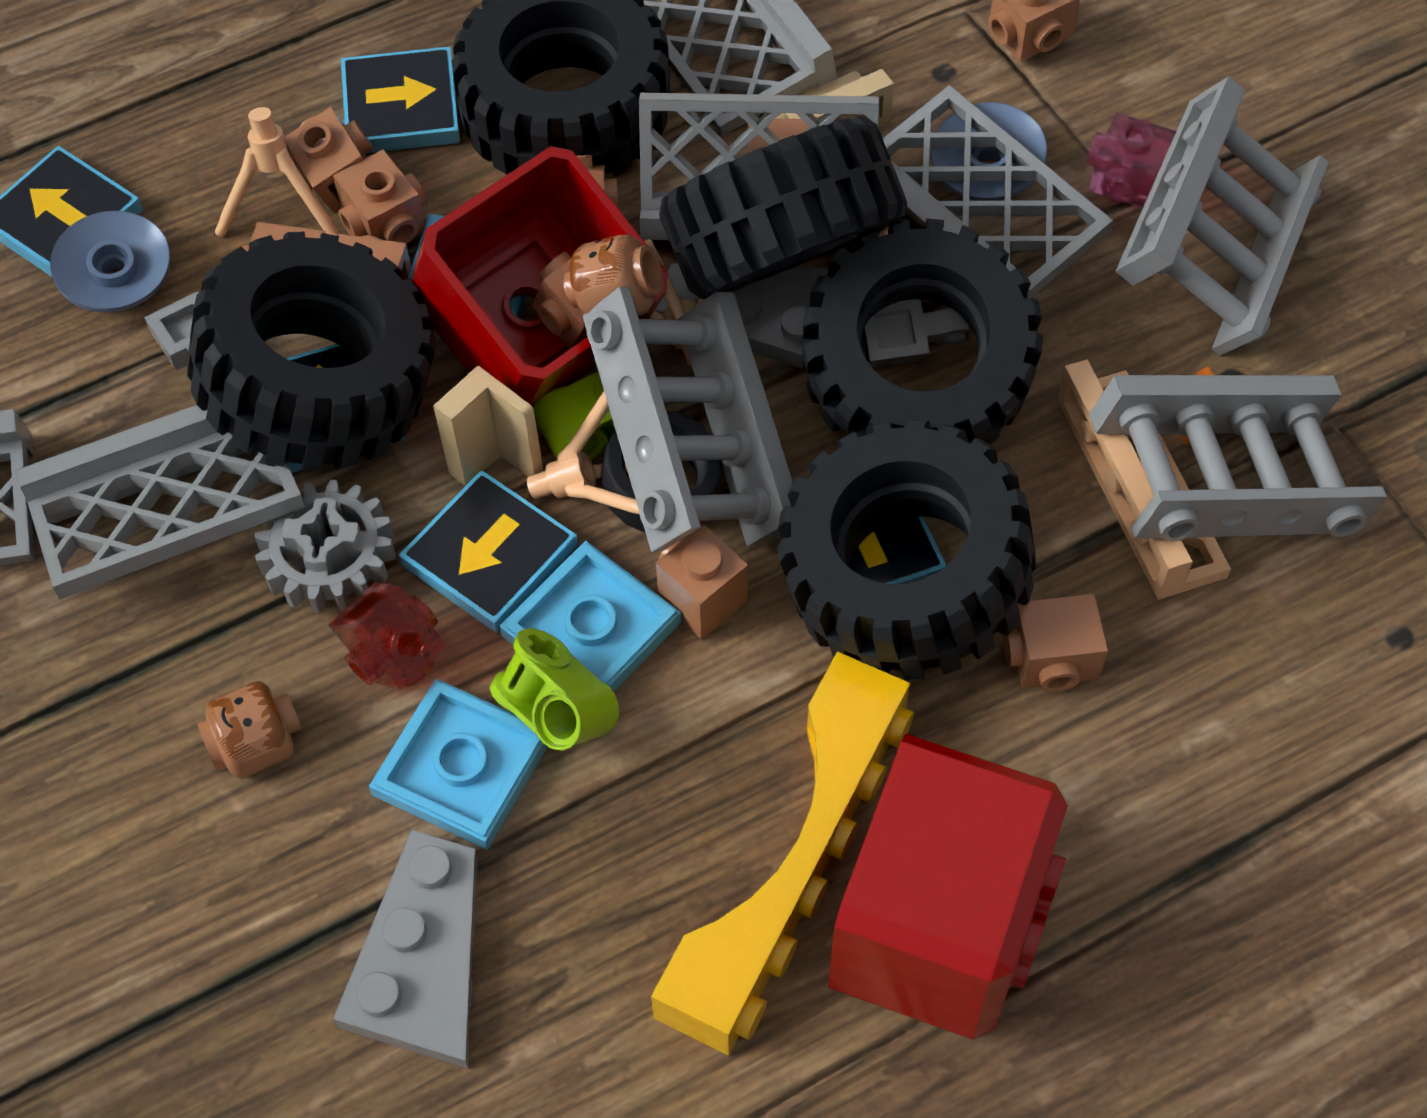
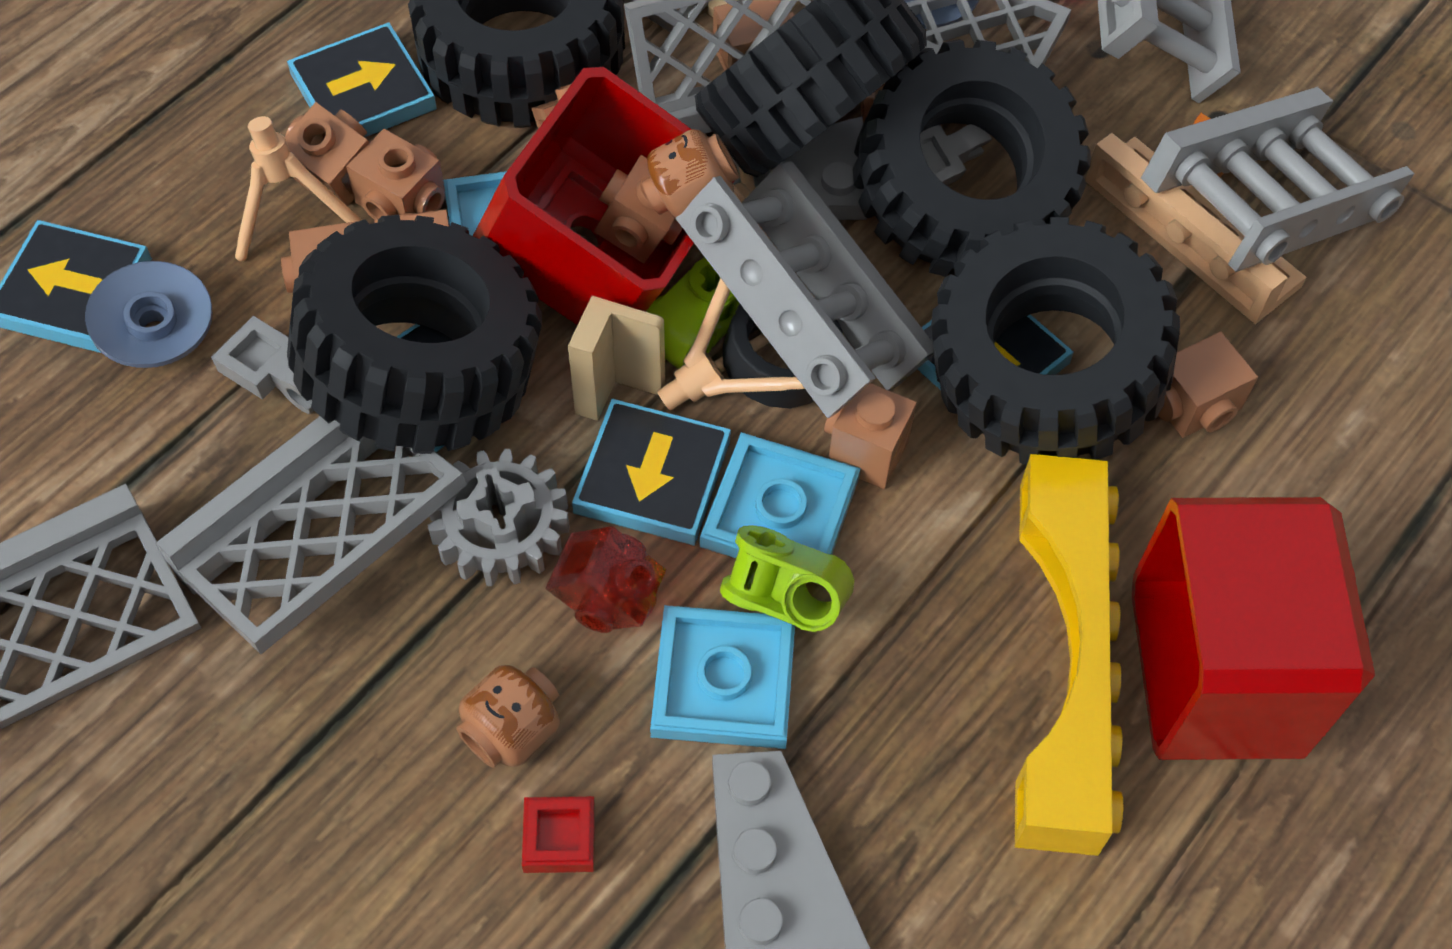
camera: 25 degrees left, 0 degrees up
none -> red tile [522,796,595,873]

